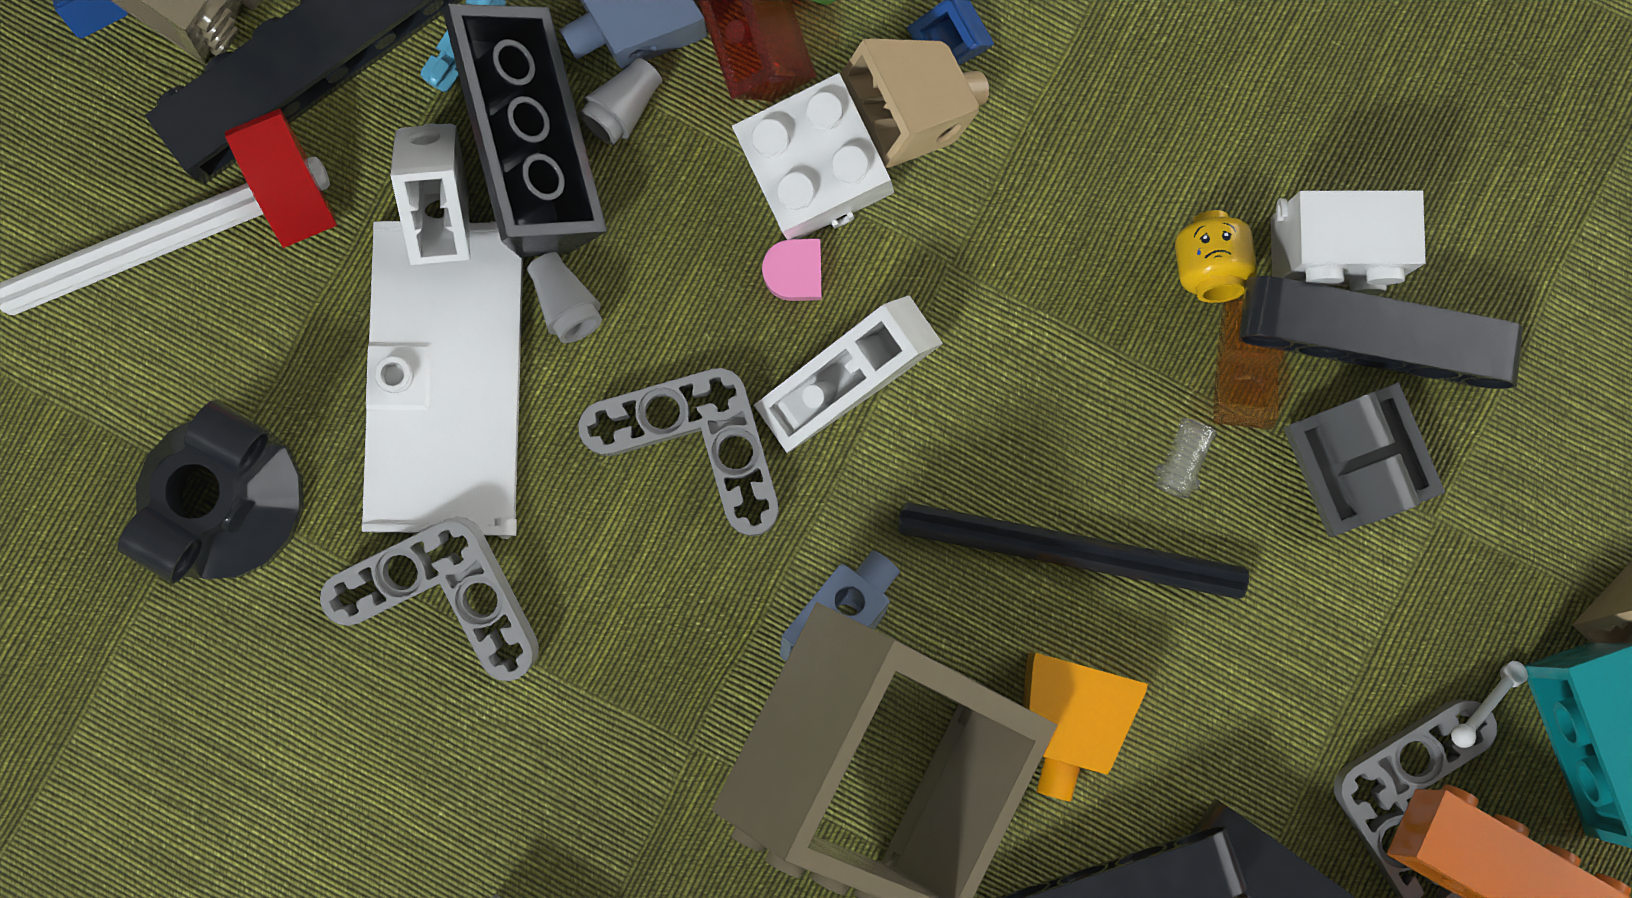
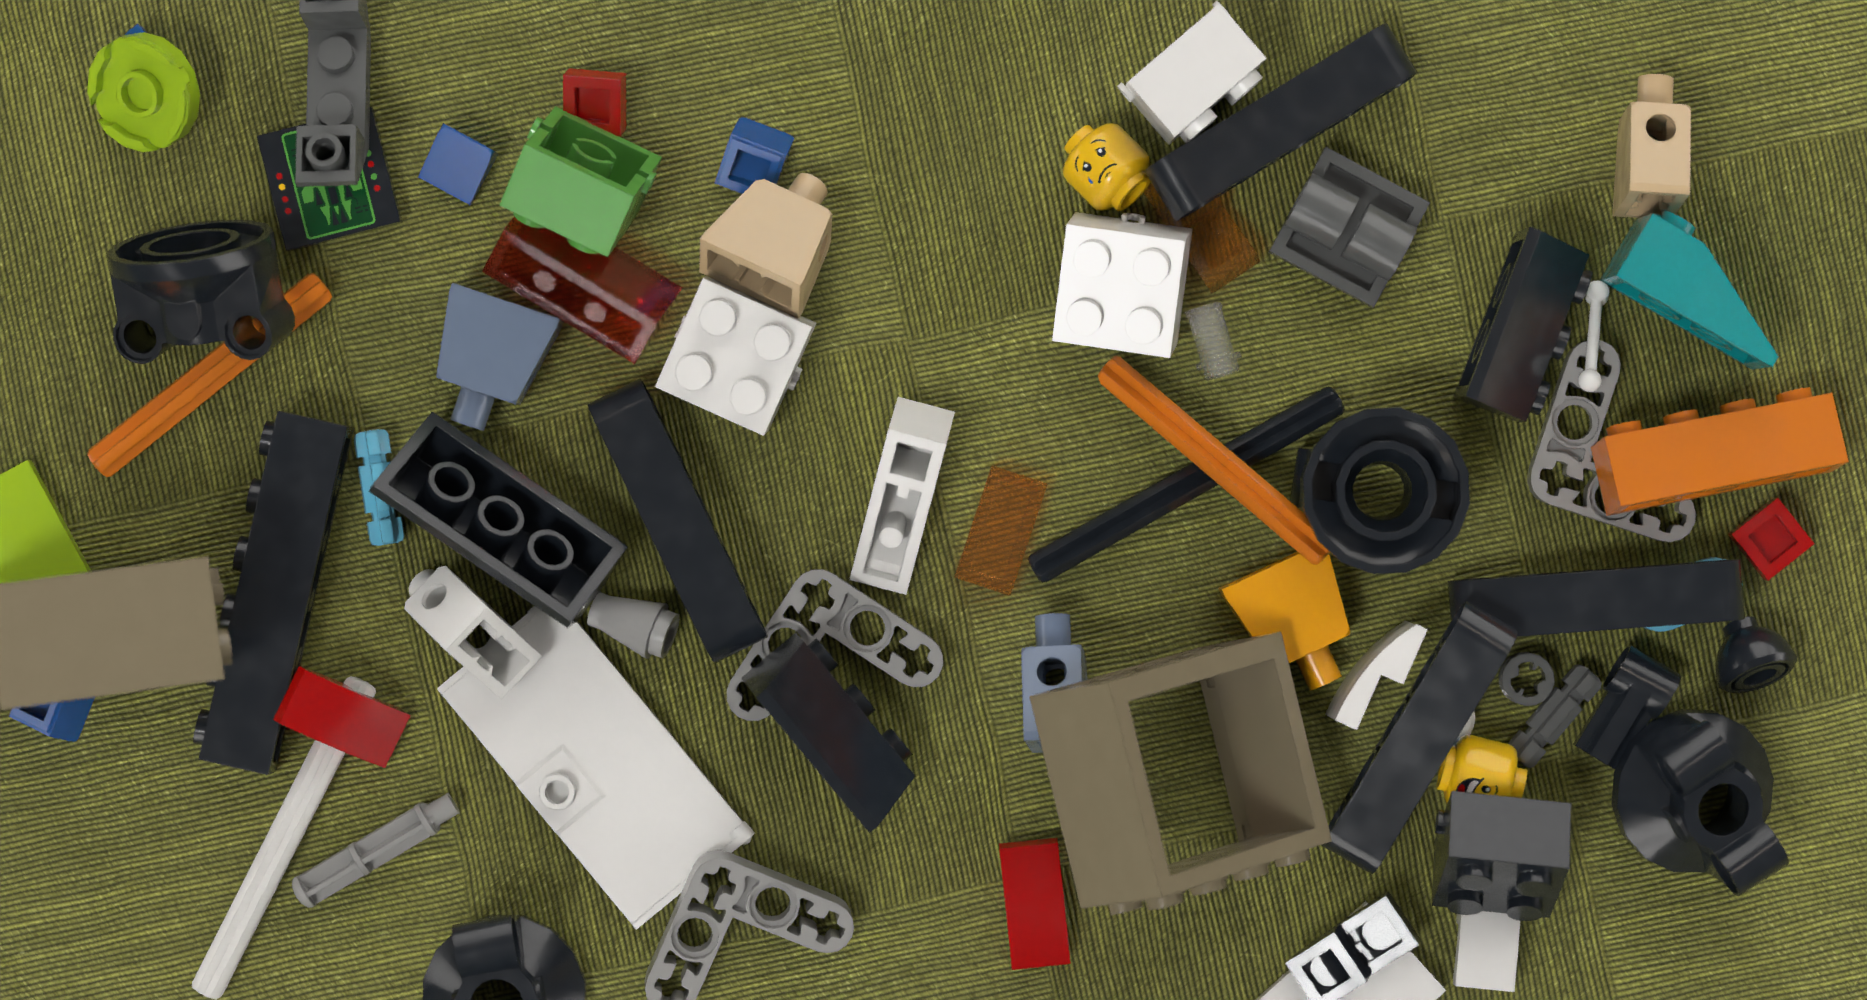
camera: 45 degrees left, 5 degrees up
light grey cone [579,58,662,145] -> none
bright pink tile [762,239,822,301] -> none
none -> light grey piece [292,793,460,908]
none -> black beam [588,378,768,663]
none -> black slope [741,633,915,833]
none -> clear orange tile [954,465,1048,596]
none -> red slope [999,837,1071,970]
none -> white brick [1052,212,1192,358]
none -> orange axle [1098,356,1330,565]
none -> black piece [1290,407,1470,574]
none -> white slope [1325,621,1428,730]
none -> black slope [1453,227,1593,423]

